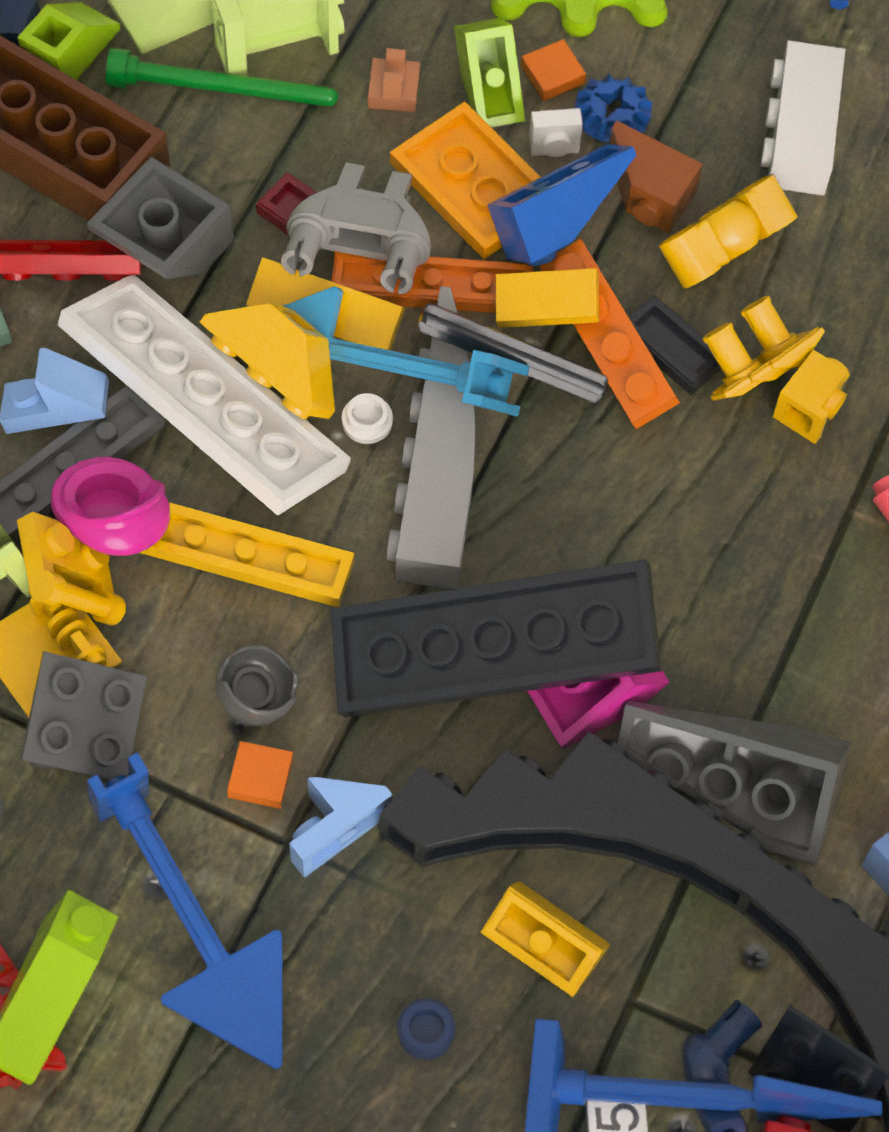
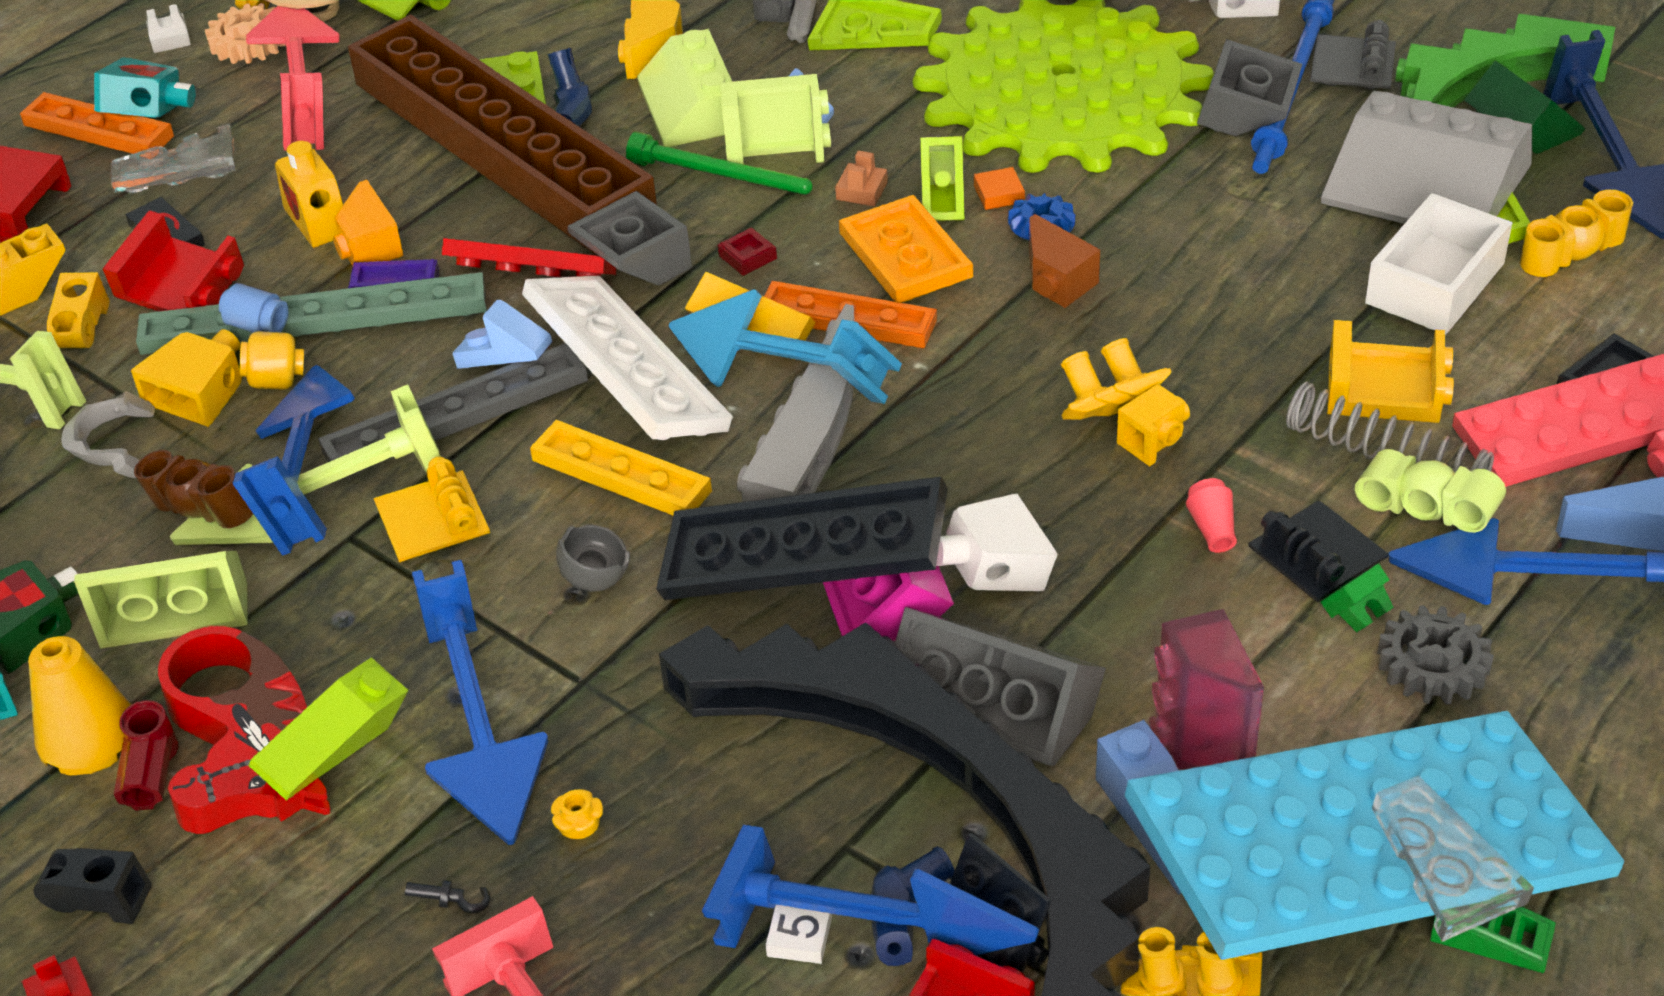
camera: 20 degrees right, 20 degrees down
yellow plate [17,511,126,626] -> none
lime slope [18,2,120,80] -> none
dark grey hinge [20,651,147,780] -> none
dark pink piece [51,457,170,556] -> none
yellow slope [200,303,335,419] -> none
orange tile [227,741,294,809] -> none
light grey connector [281,163,431,294] -> none
light blue slope [289,777,393,878] -> none
white plate [342,393,393,444] -> none
dark blue tile [398,998,455,1060] -> none
axle [417,303,608,403] -> none
yellow slope [480,882,610,997] -> none
blue slope [487,144,636,267] -> none
yellow tile [496,268,599,328] -> none
white plate [529,108,583,157] -> none
orange plate [539,238,680,430] -> none
black tile [628,294,721,396] -> none
yellow piece [659,173,798,289] -> none
white brick [760,41,845,196] -> none
none -> yellow plate [551,789,603,839]
none -> white torso [936,494,1058,591]

